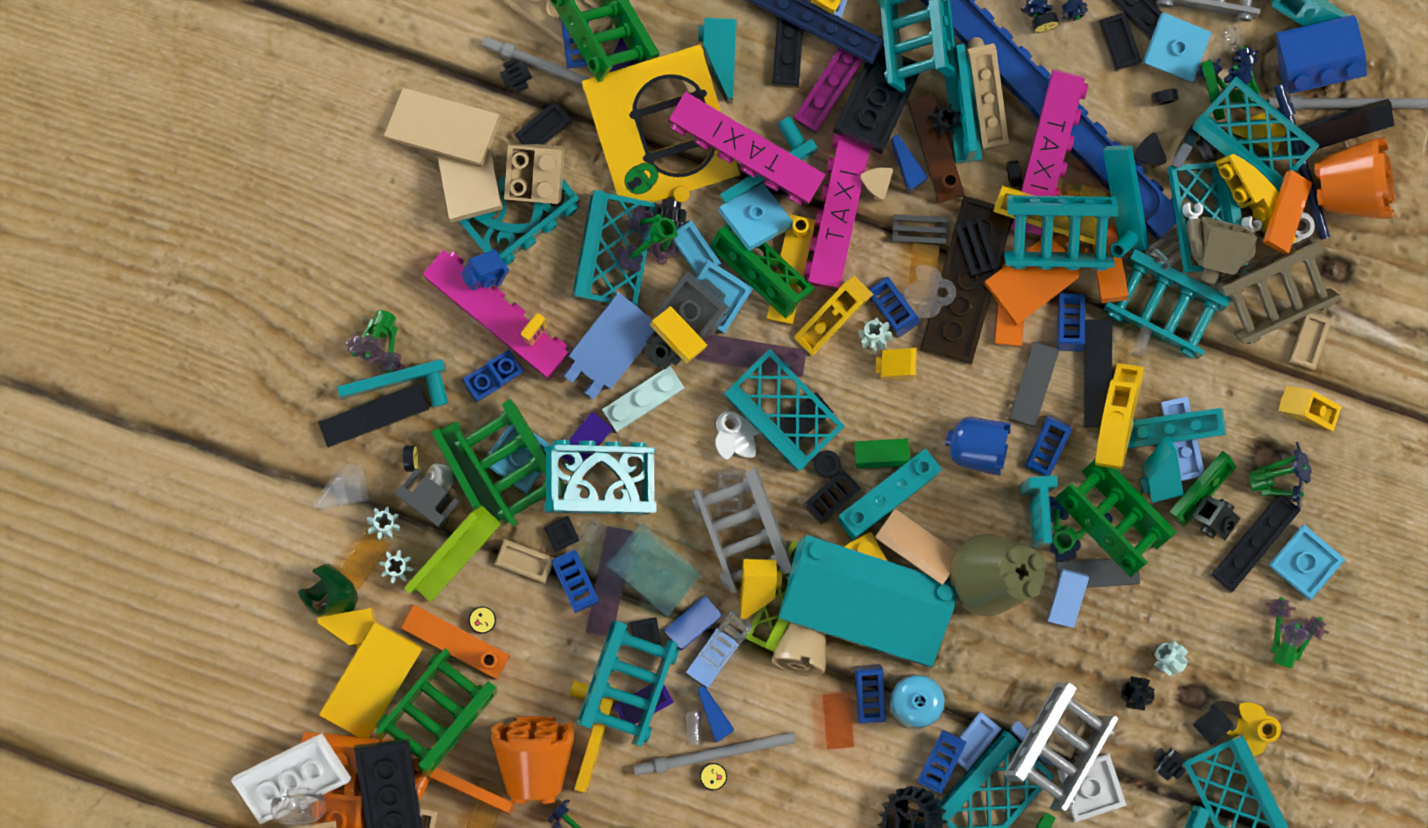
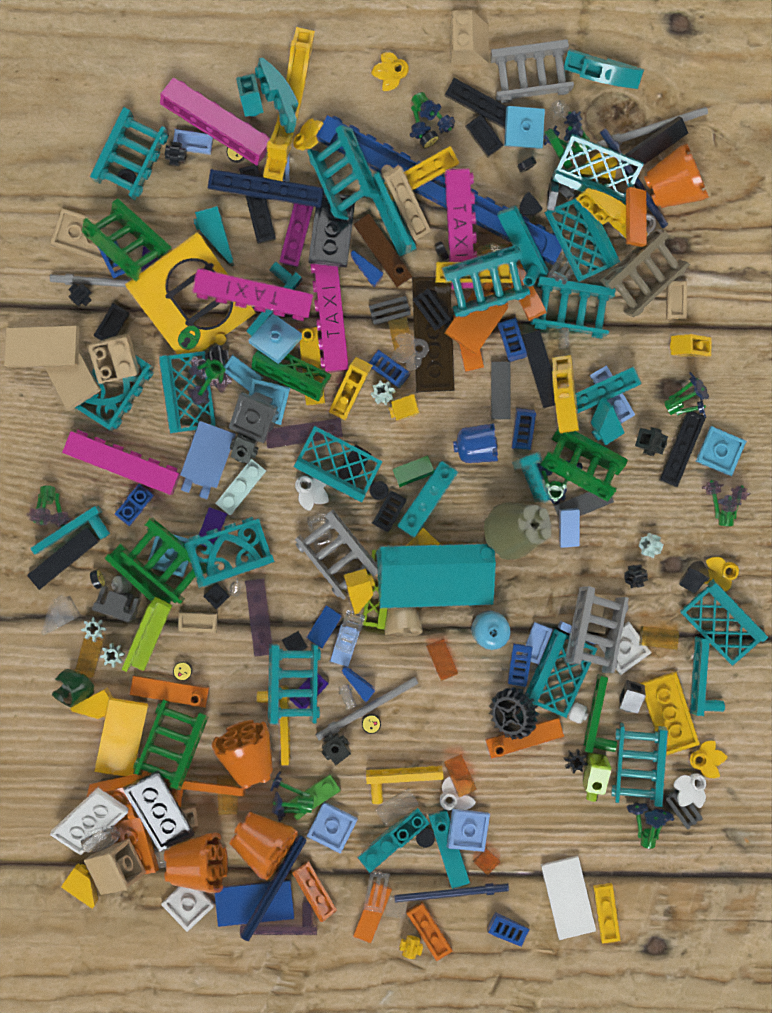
camera: 20 degrees left, 5 degrees up
blue brick [461,249,509,291] -> none
yellow tile [521,313,548,347] -> none
blue slope [551,550,600,613] -> none
clear light blue slope [604,523,701,617] -> none
yellow tile [650,306,707,364] -> none
blue slope [854,664,886,724] -> none
tan tile [860,168,893,202] -> none
light nougat tile [876,509,956,584] -> none
black gear [927,104,962,138] -> none
black gear [1153,747,1186,781] -> none
green tile [1170,450,1236,527] -> none
dark tan torso [1182,202,1263,284] -> none
blue slope [1276,15,1367,94] -> none
none -> pearl dark grey brick [321,733,351,766]
none -> yellow piece [384,146,460,202]
none -> clear yellow tile [639,626,679,650]

